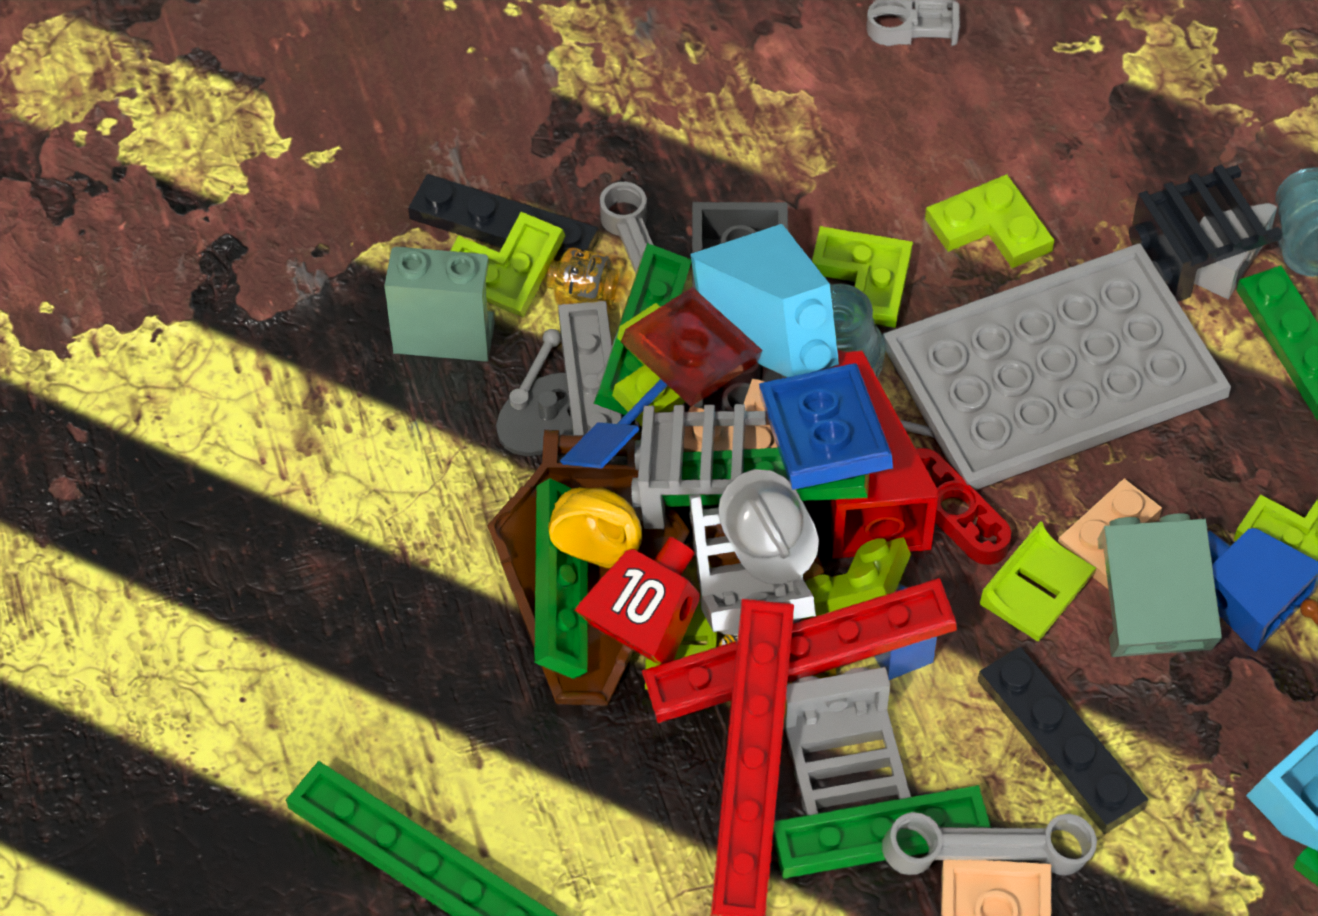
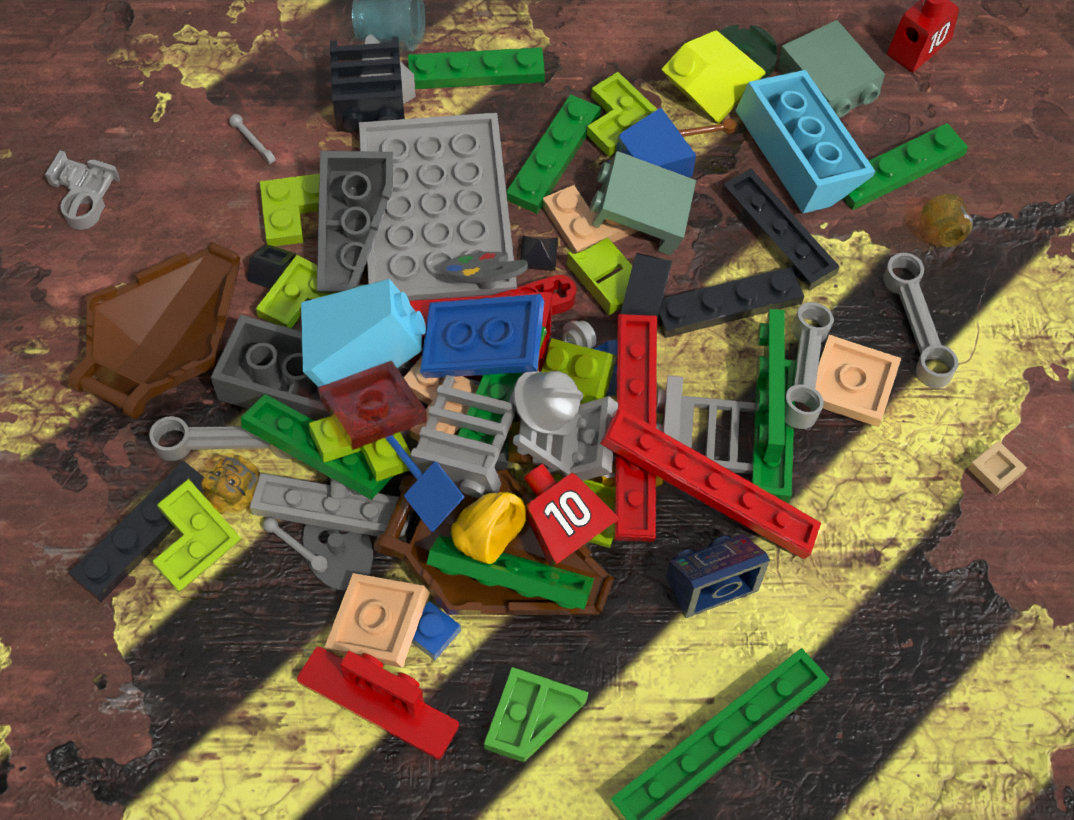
camera: 75 degrees left, 5 degrees up
sand green panel [384,247,495,362] -> none
none -> reddish brown windscreen [68,242,240,419]
none -> light grey hinge [229,114,275,165]
none -> black slope [247,244,297,289]
none -> red bracket [297,646,459,760]
none -> dark grey wedge [317,151,394,293]
none -> light nougat plate [325,573,430,668]
none -> blue plate [412,601,461,661]
none -> dark grey piece [443,251,528,290]
none -> bright green wing [484,667,588,762]
none -> green plate [506,94,601,214]
none -> black slope [520,235,558,271]
none -> light grey plate [562,320,596,349]
none -> black slope [621,253,673,322]
none -> dark blue slope [666,534,770,618]
none -> black plate [722,168,840,291]
none -> green plate [756,309,785,463]

